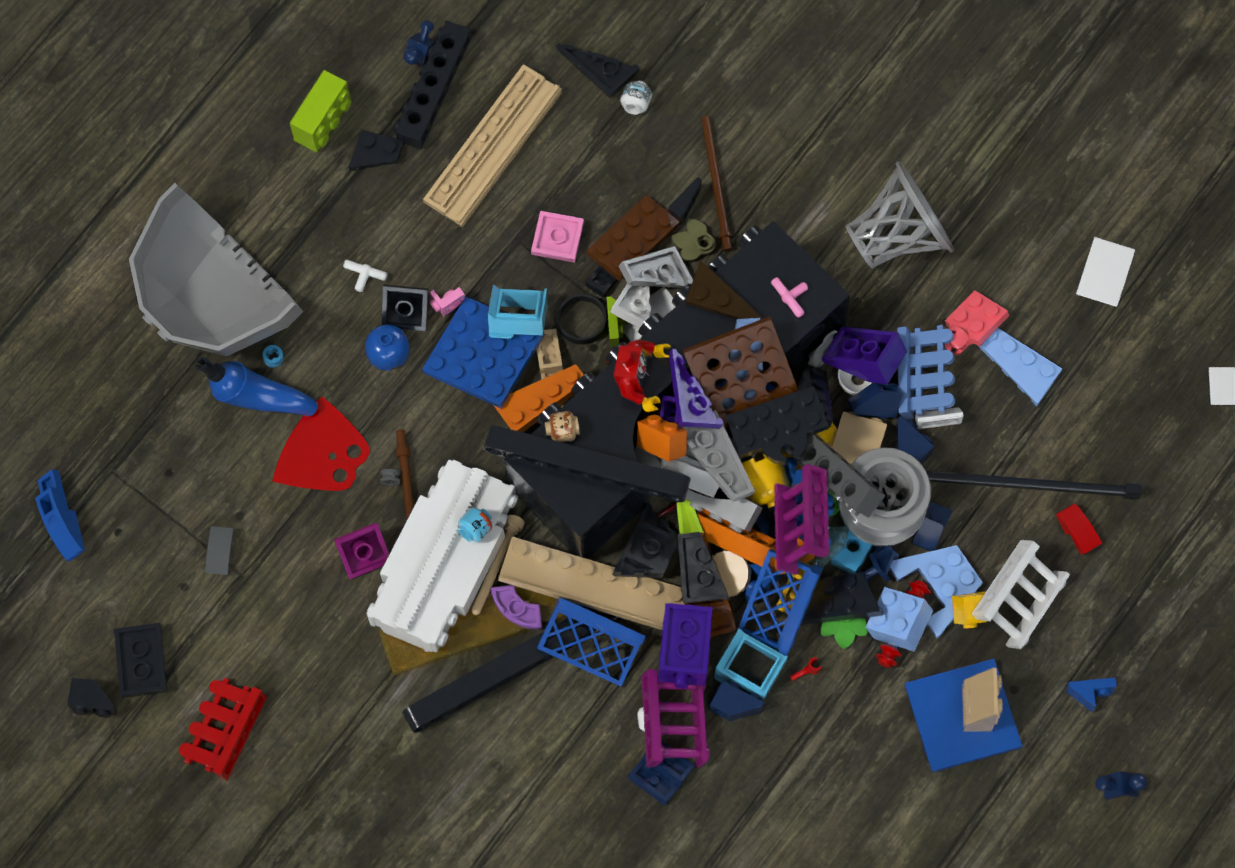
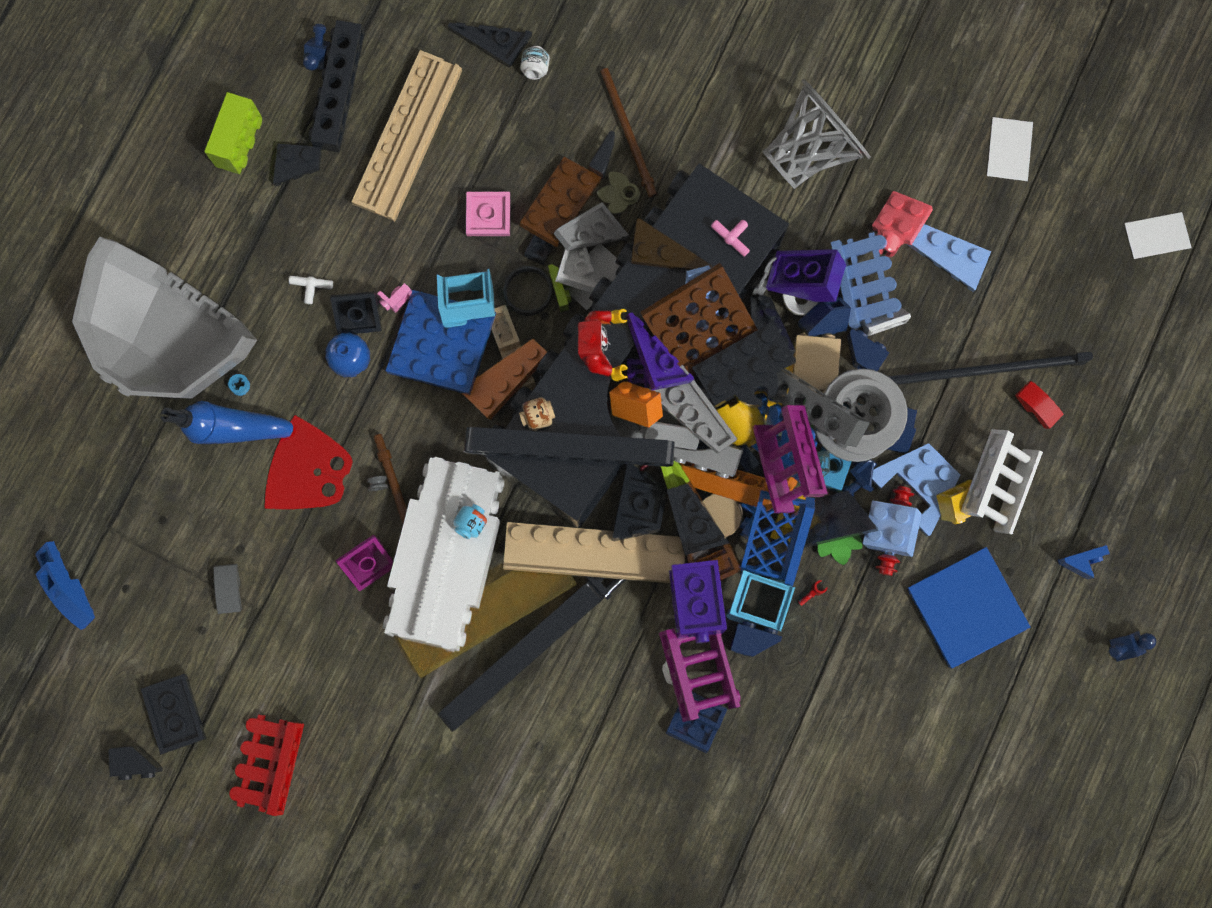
camera: 15 degrees left, 10 degrees up
tan piece [472,515,525,615] -> none
medium lavender tile [491,585,542,629] -> none
blue fence [537,597,645,687] -> none
tan slope [962,668,1002,731] -> none

